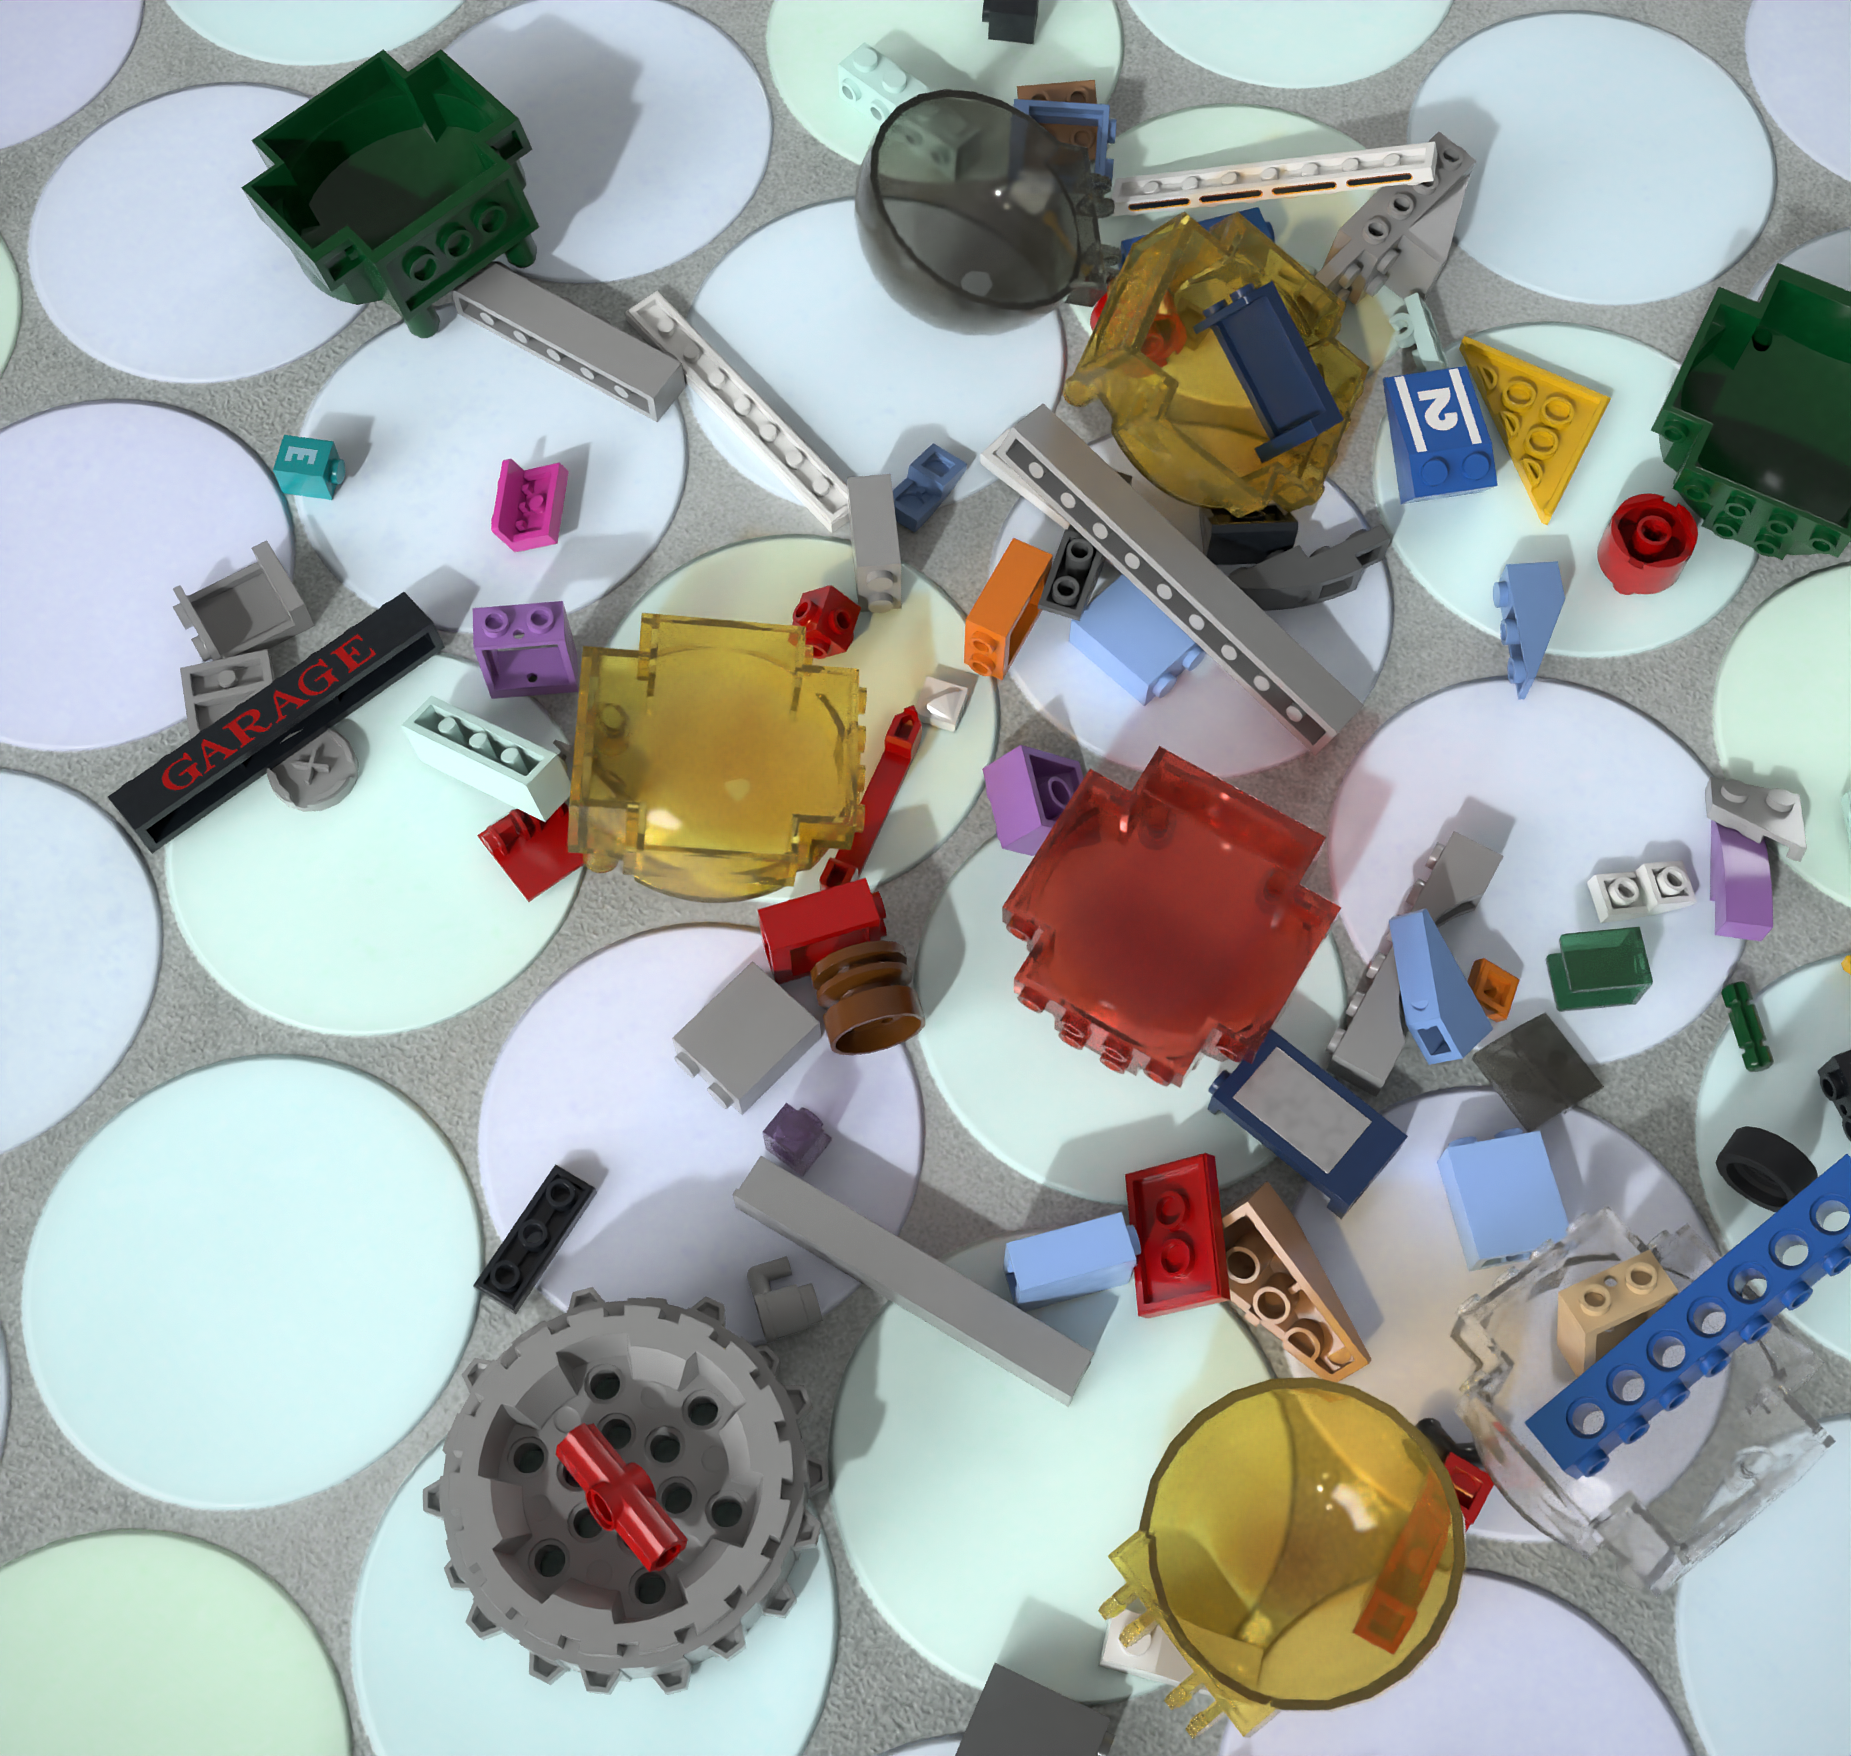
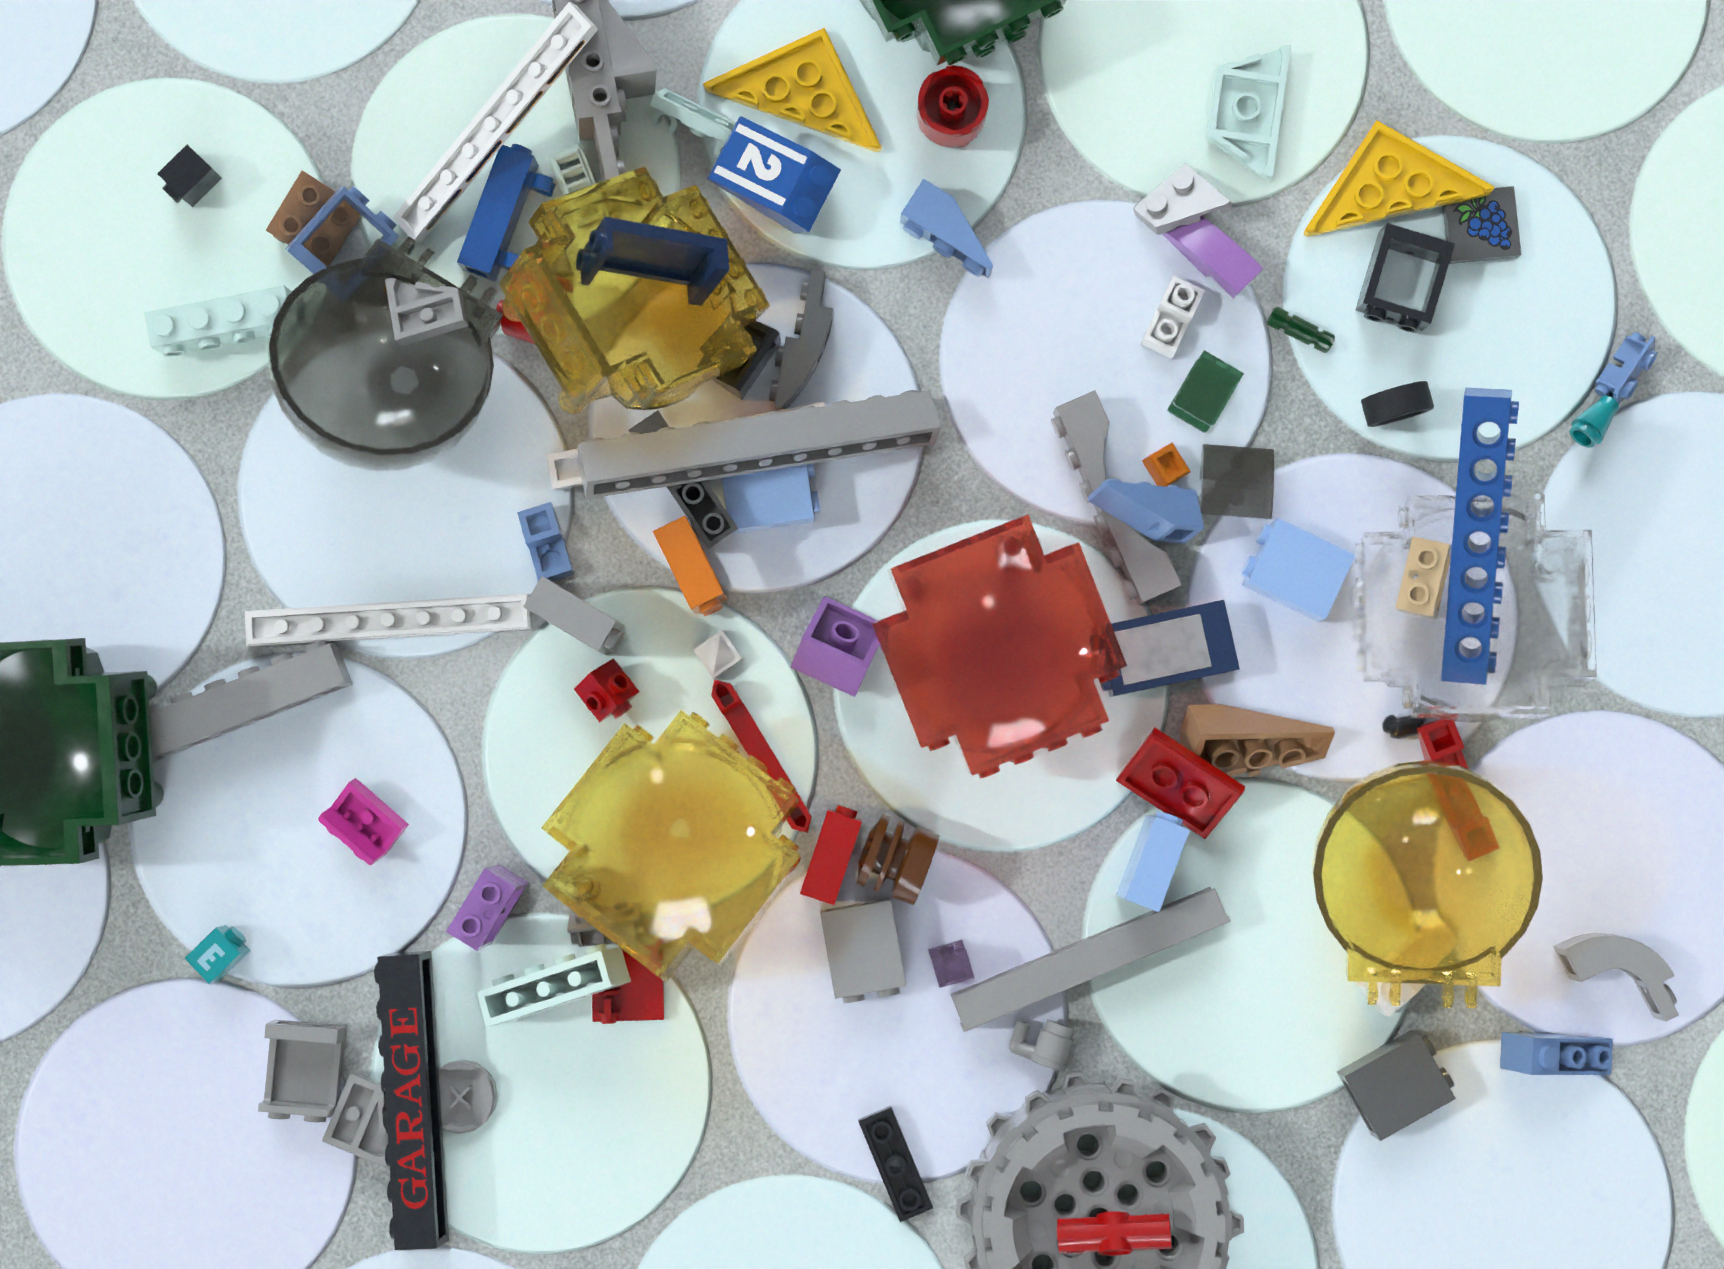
camera: 55 degrees left, 20 degrees up
none -> light grey wing [385,278,469,346]

